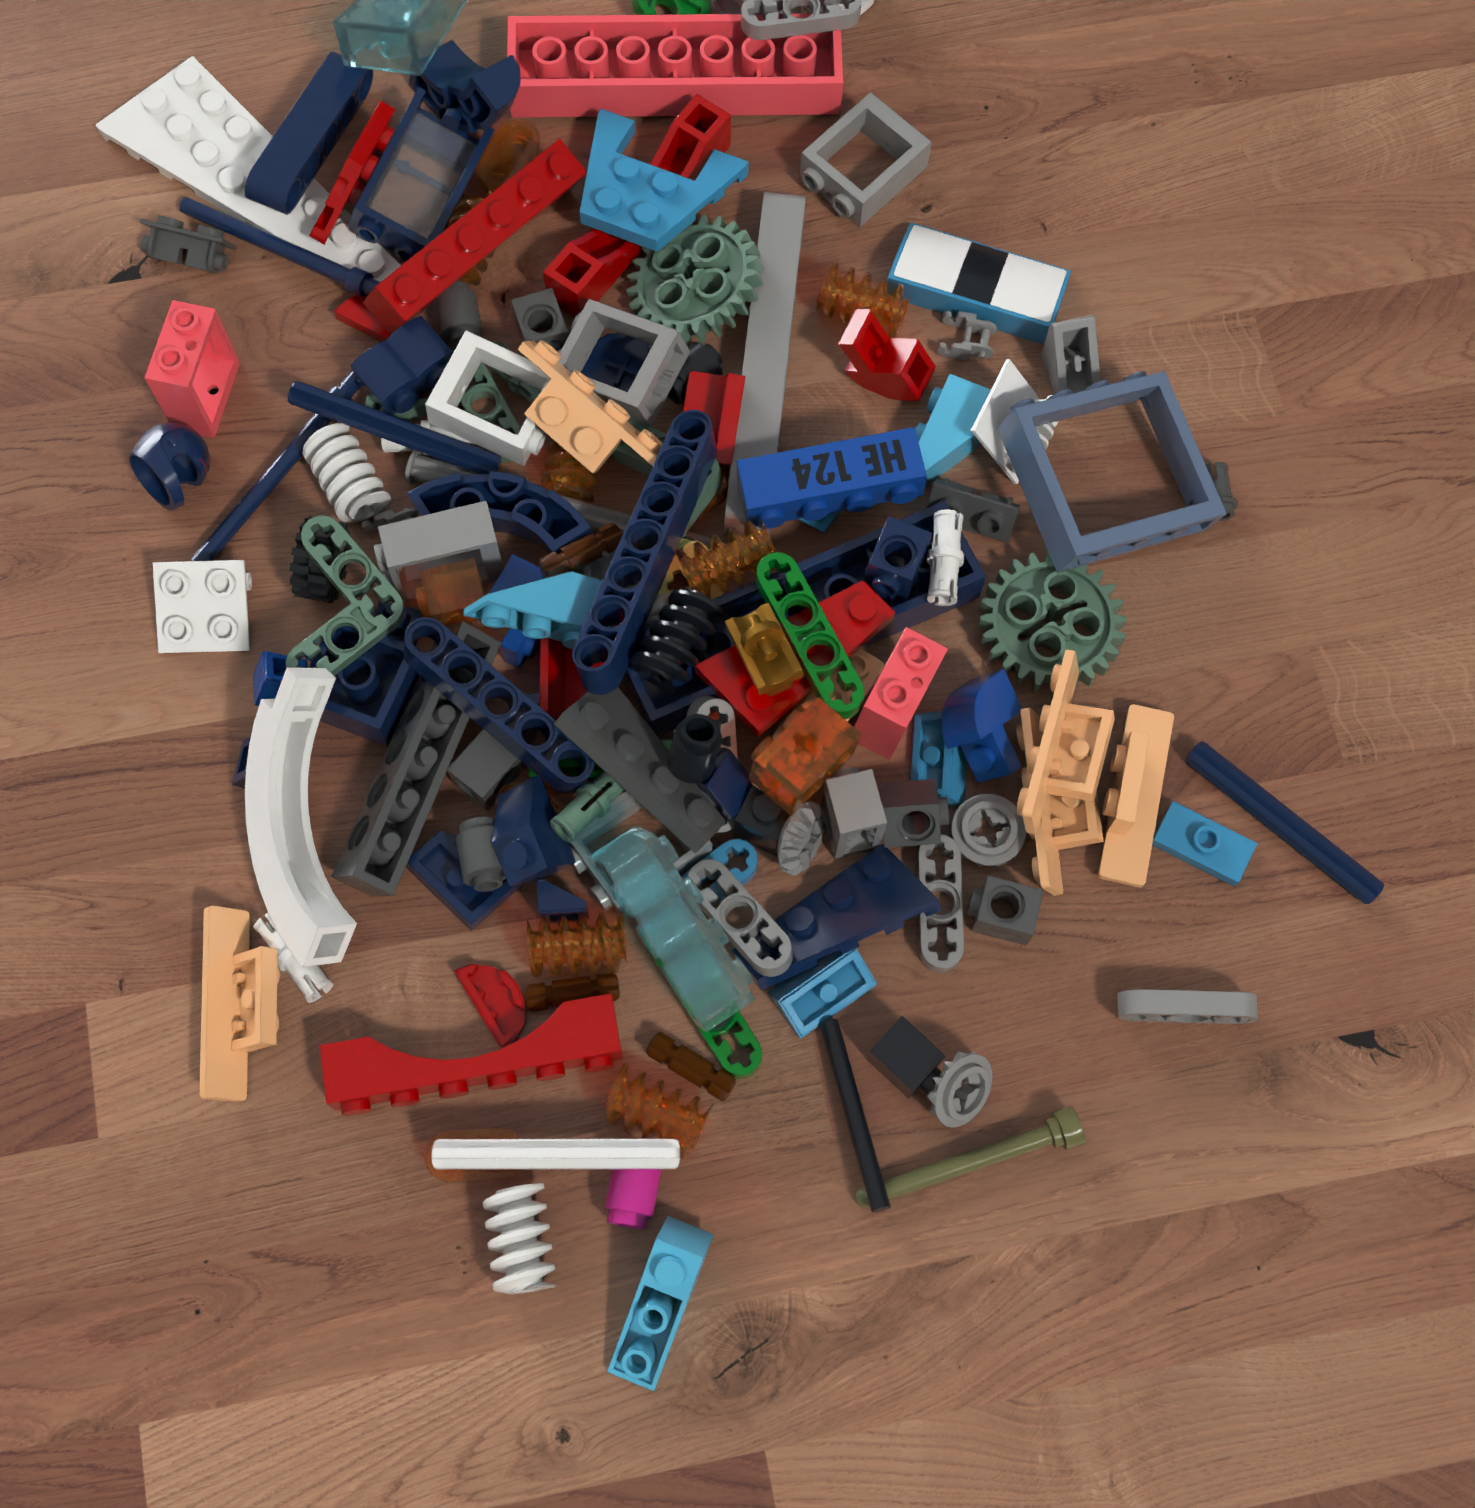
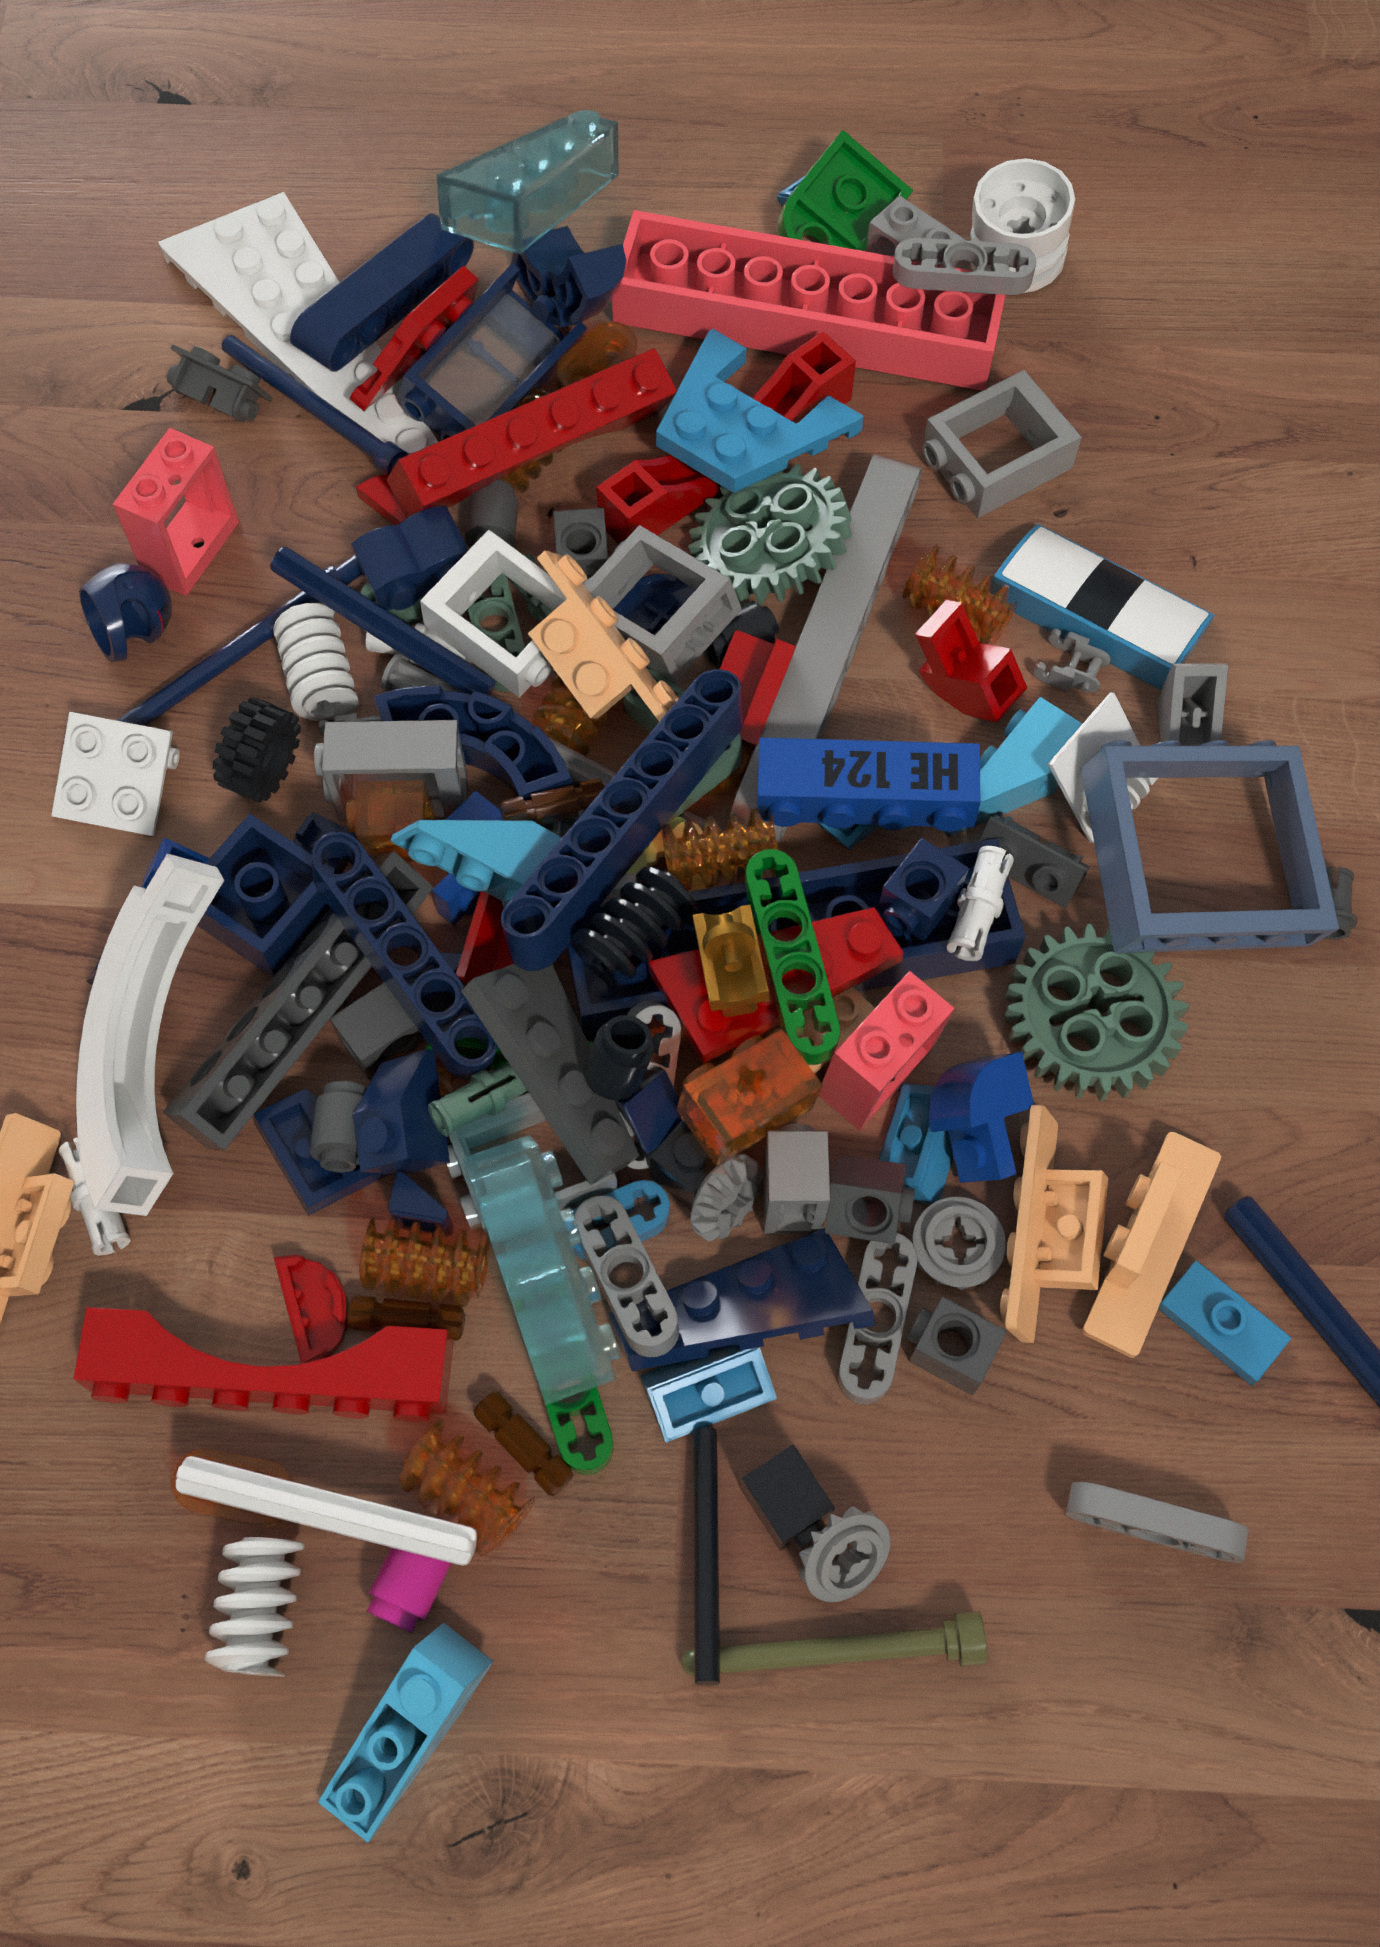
camera: 15 degrees right, 5 degrees down
sand green beam [286,515,404,676] -> none
light nougat bracket [1017,650,1115,834] -> none

